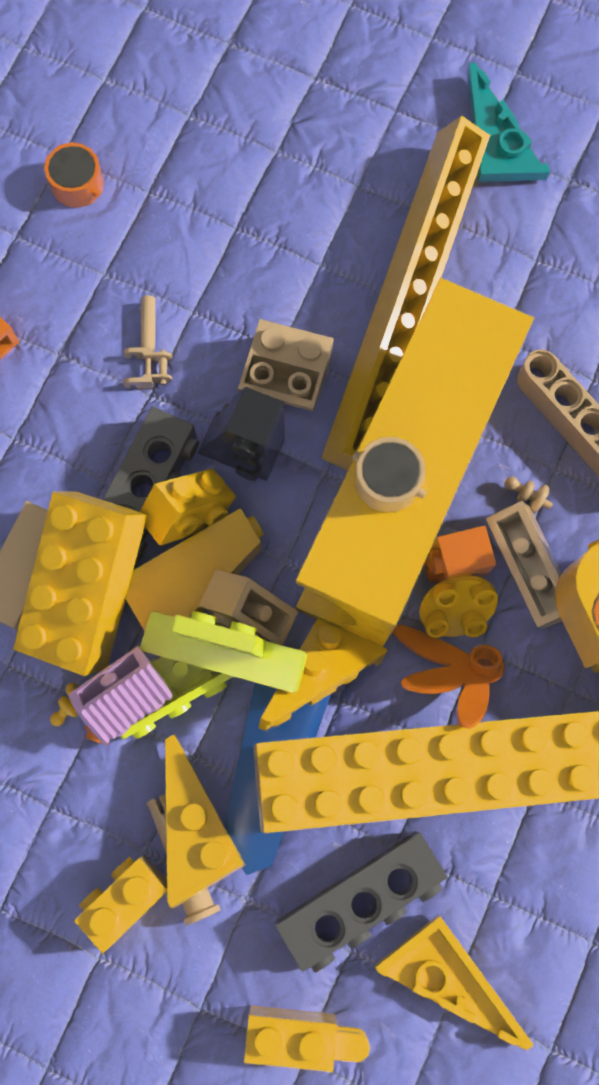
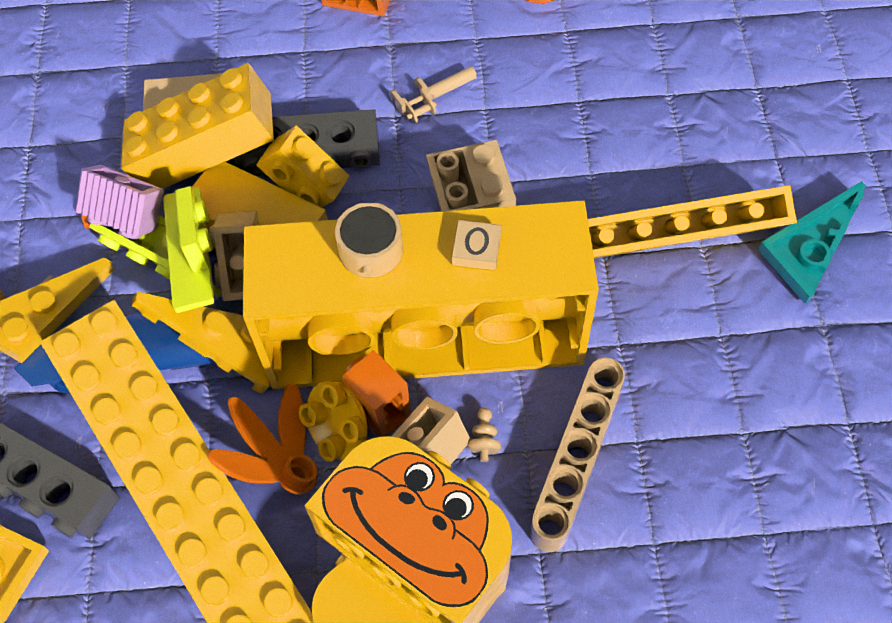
camera: 65 degrees right, 15 degrees down
black wedge [198,387,285,481] -> none
none -> tan tile [452,220,502,270]

